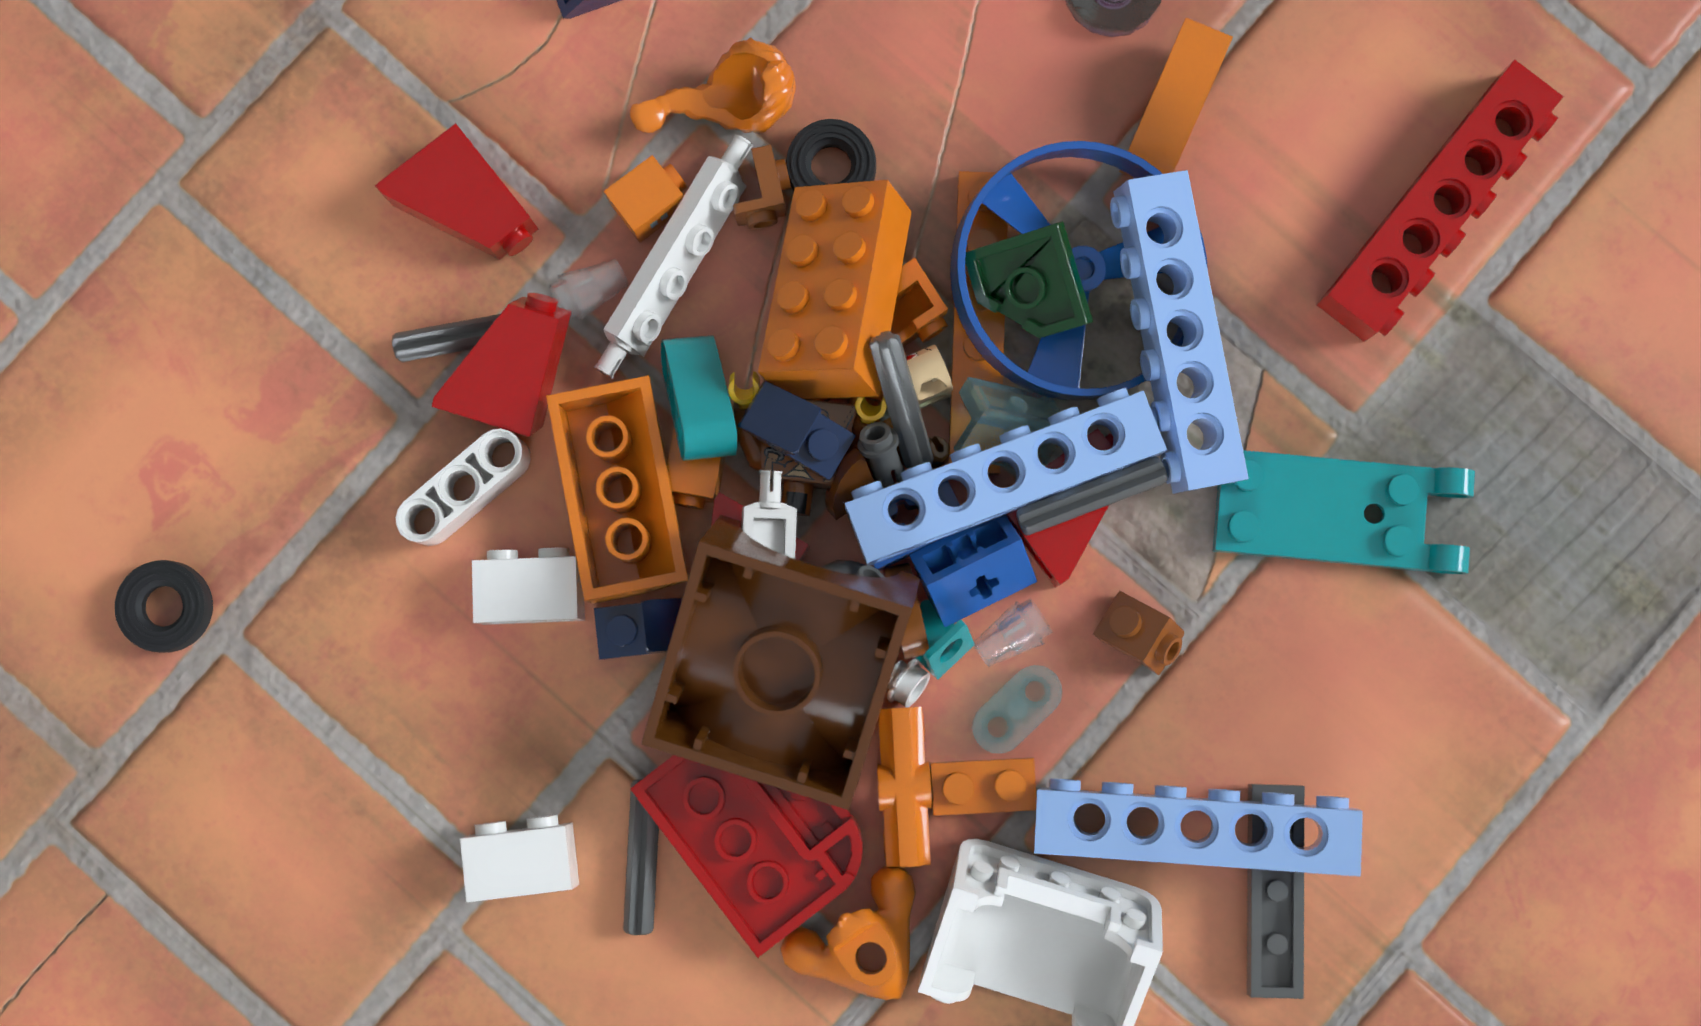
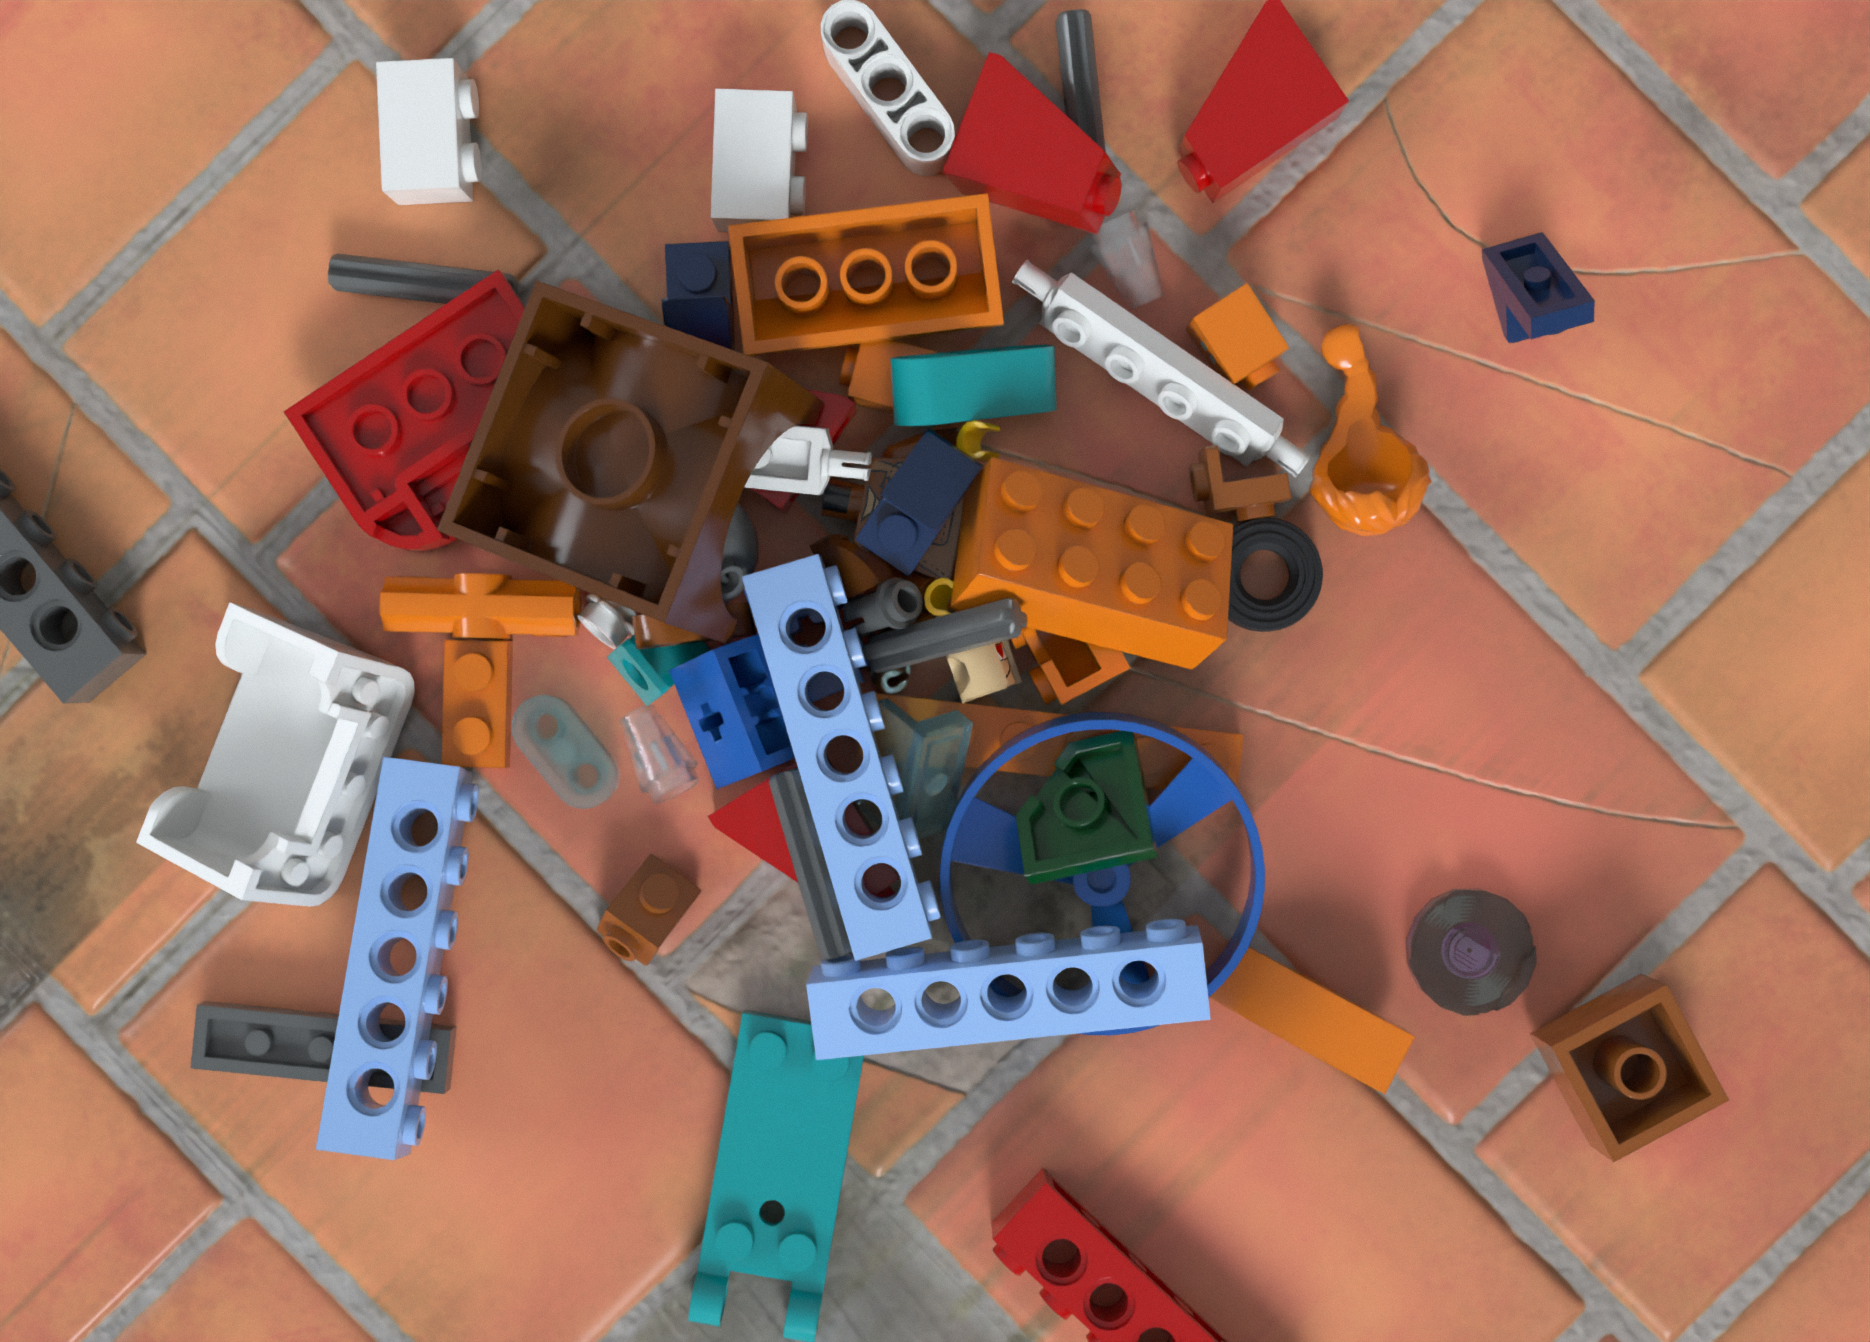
camera: 90 degrees right, 5 degrees up
orange head [780,866,916,1000] -> none

